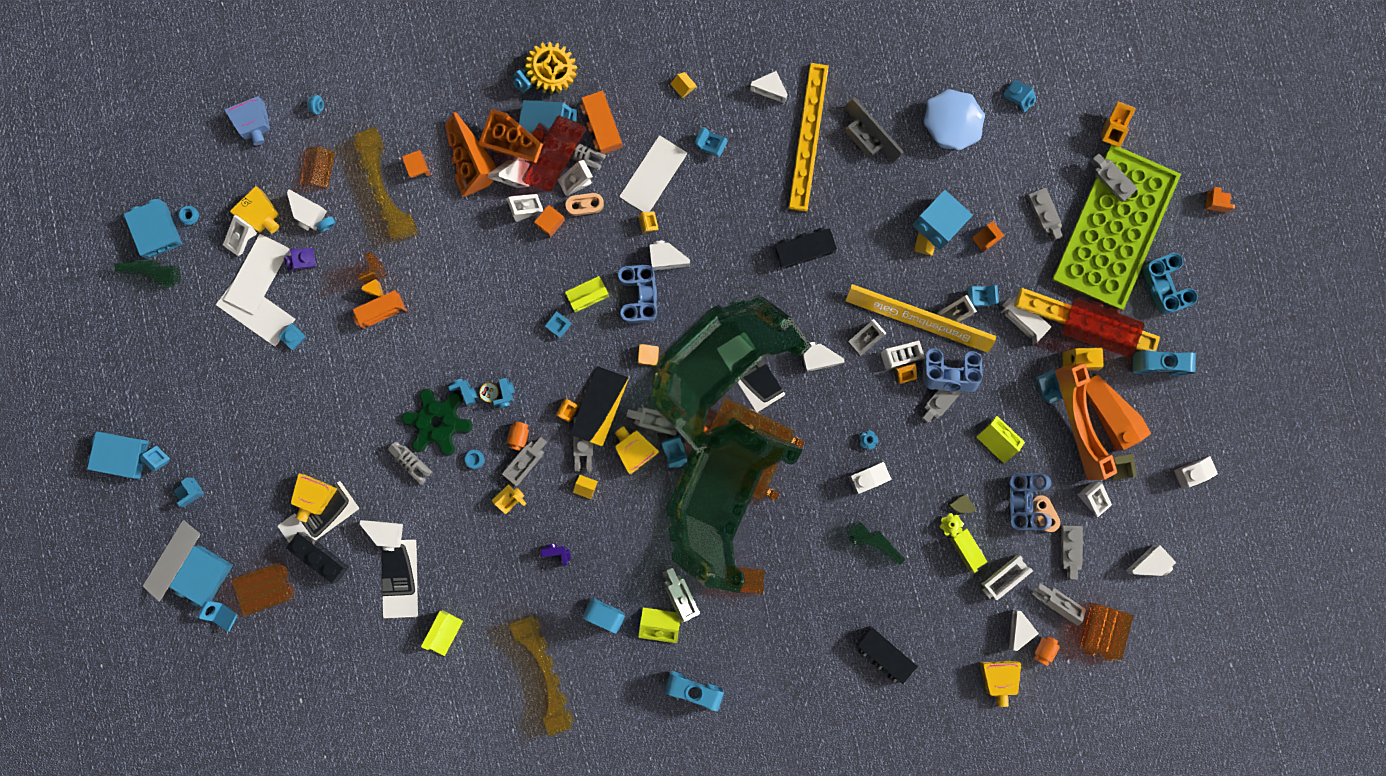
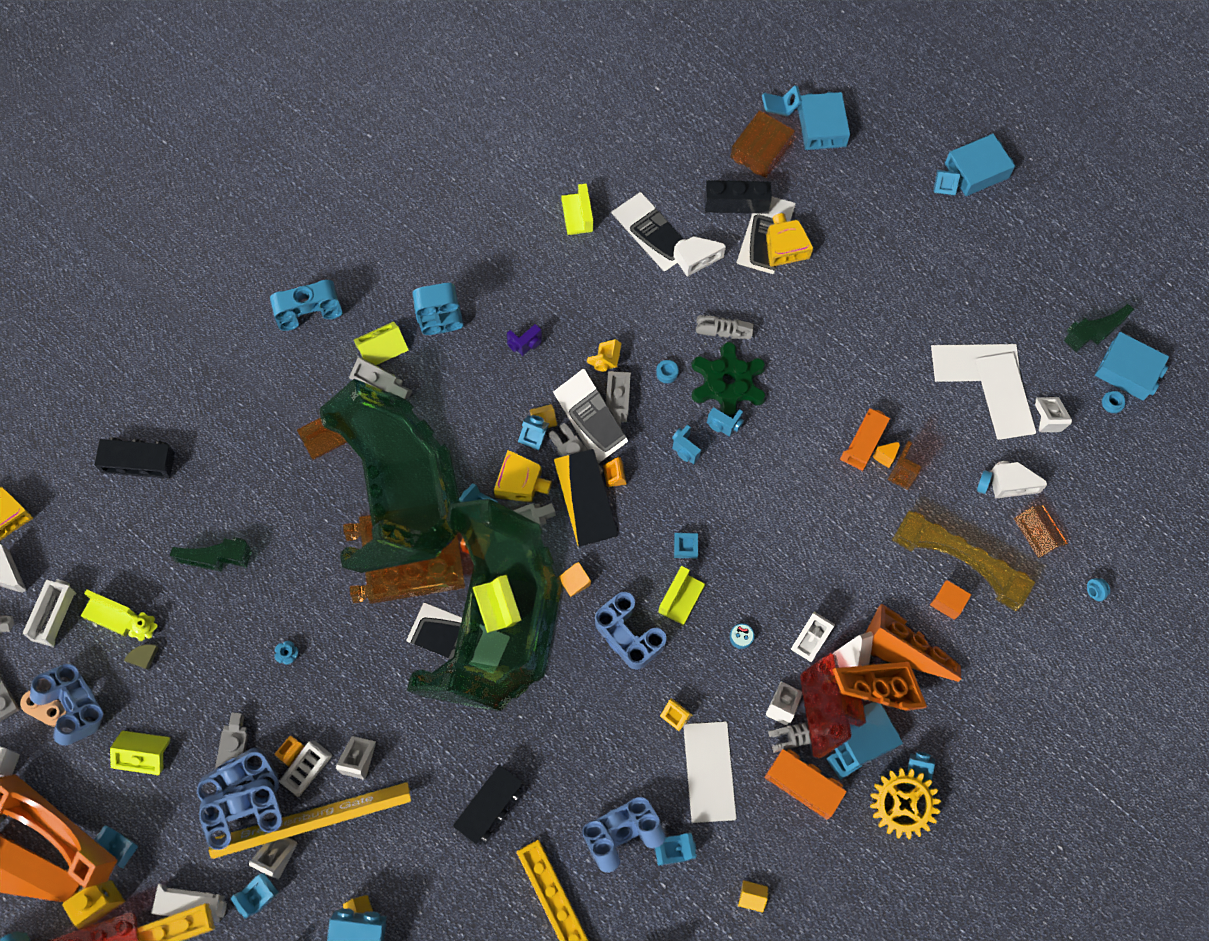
camera: 145 degrees right, 15 degrees down
white sticker [143,520,200,601] -> none
dark azure panel [174,477,204,507] -> none
medium blue torso [225,96,270,146] -> none
yellow torso [230,186,279,234] -> none
dark azure plate [278,323,307,350] -> none
dark purple bracket [284,248,316,272] -> none
tile [480,383,500,403] -> none
orange brick [506,421,529,451] -> none
clear yellow arch [509,615,574,737] -> none
orange panel [534,205,565,237] -> none
light nougat plate [566,193,604,216] -> none
white slope [650,241,690,270] -> none
white slope [800,342,844,372] -> none
white slope [848,462,891,494] -> none
none -> medium blue beam [199,779,282,850]
none -> neon yellow panel [473,575,521,633]
none -> dark azure bracket [518,415,549,450]
none -> sticker [553,369,628,463]
none -> medium blue beam [582,797,665,872]
none -> tile [730,624,754,649]

